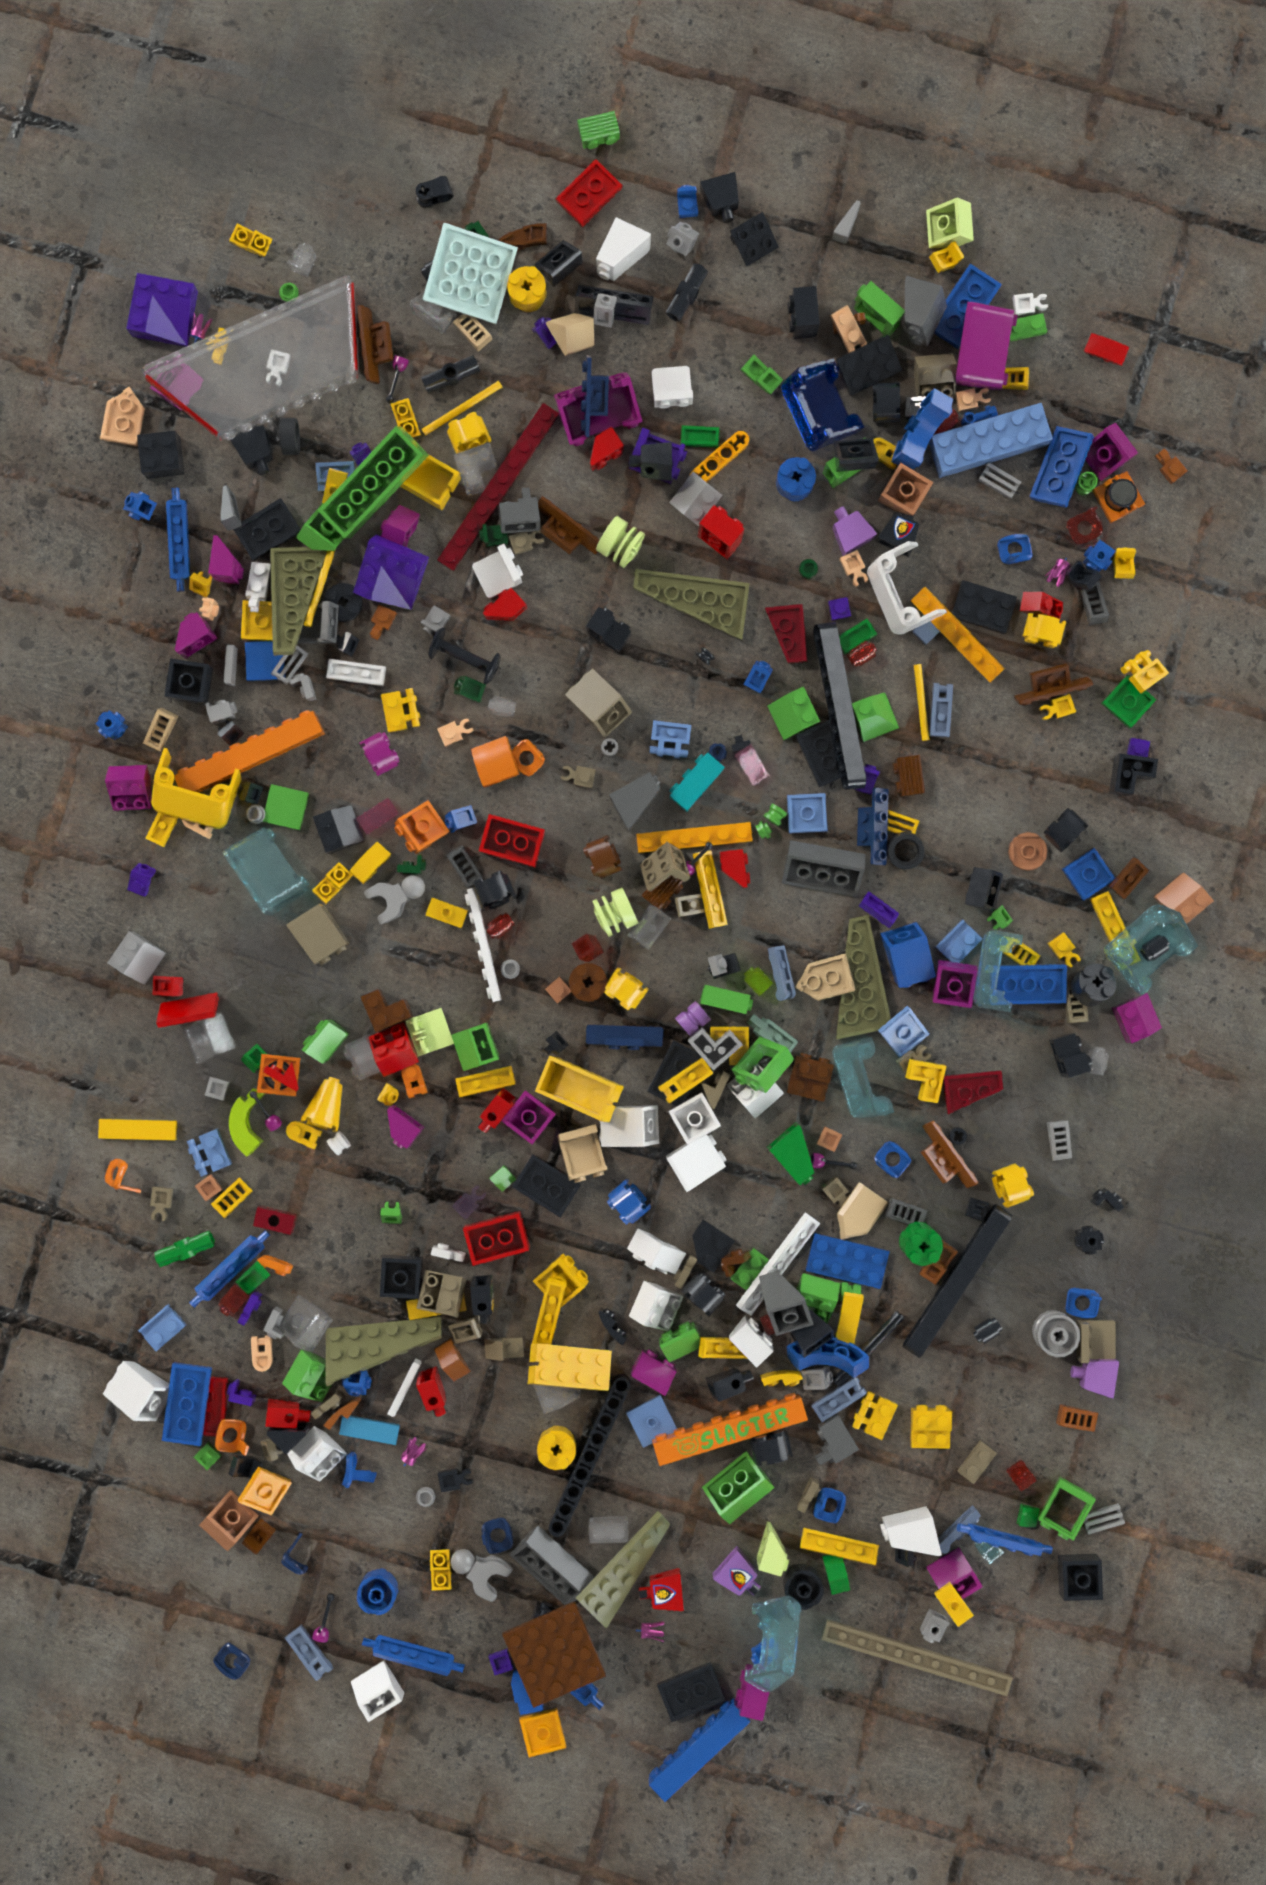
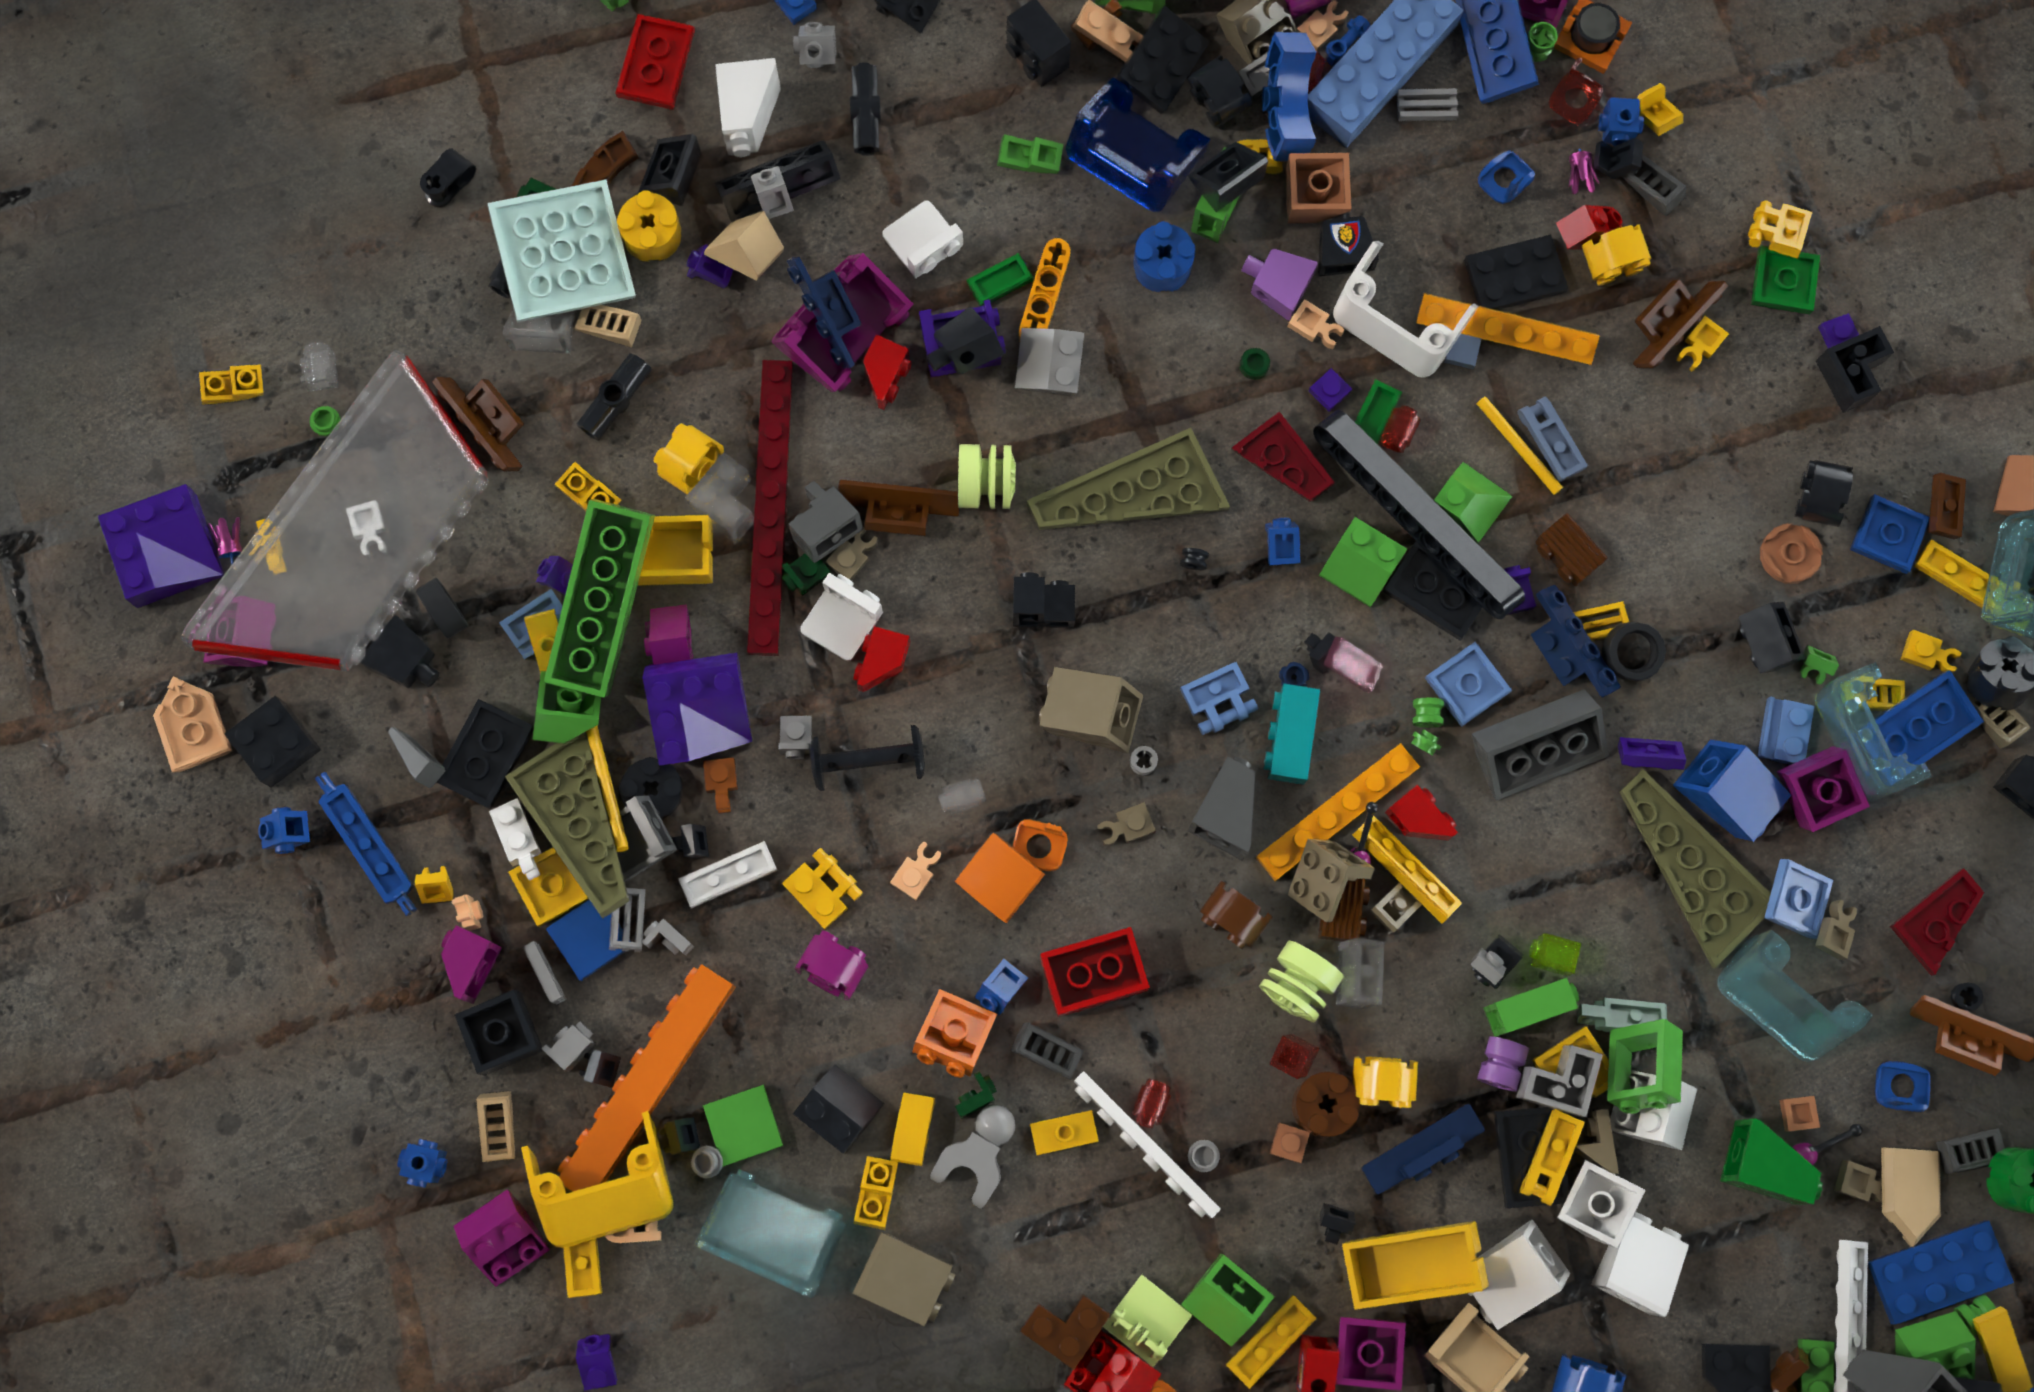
camera: 35 degrees left, 10 degrees down
magenta slope [208,535,244,584] -> none
clear pink tile [356,798,399,835] -> none
hinge [386,356,409,403] -> none
yellow axle [421,381,502,436] -> none
dark green bracket [453,676,486,703] -> none
black brick [472,871,517,911] -> none
red brick [697,505,745,560] -> none
sand blue plate [768,945,796,1001] -> none
reddish brown plate [786,1053,834,1102] -> none
tan tile [795,954,855,1001] -> none
yellow plate [905,1059,946,1103] -> none

